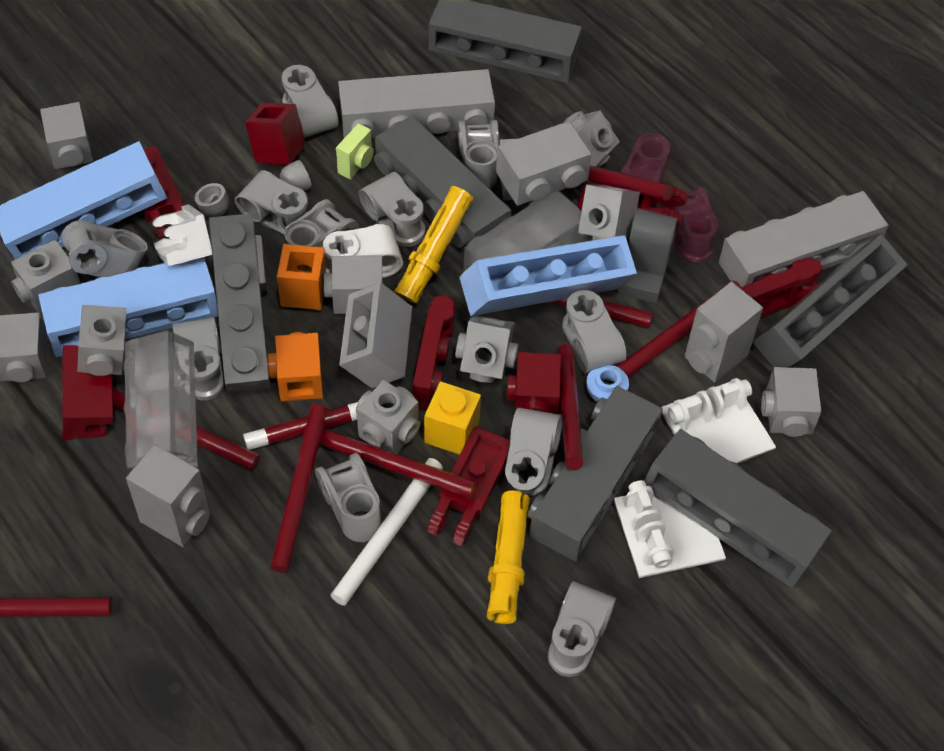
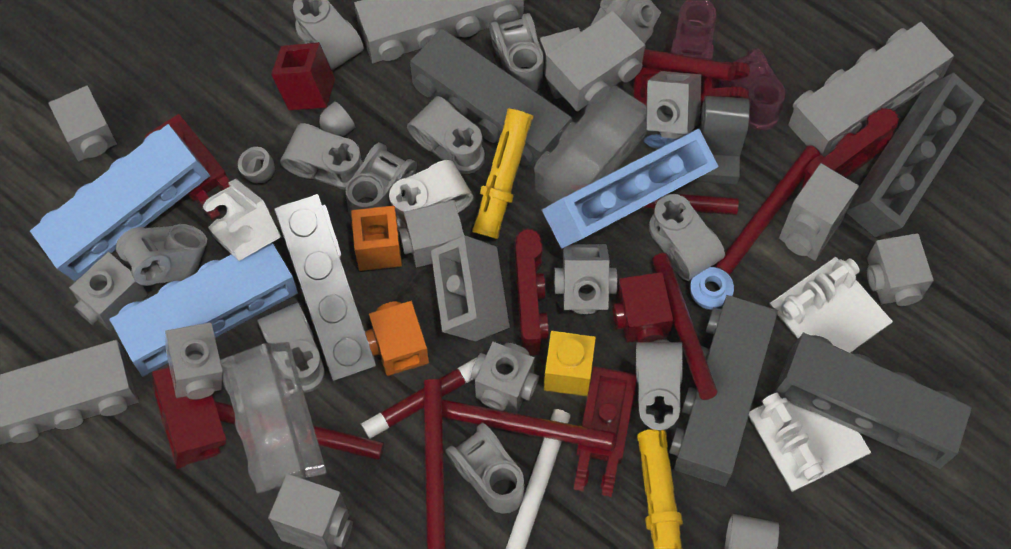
camera: 10 degrees left, 10 degrees up
yellowish green plate [336,123,374,180] -> none

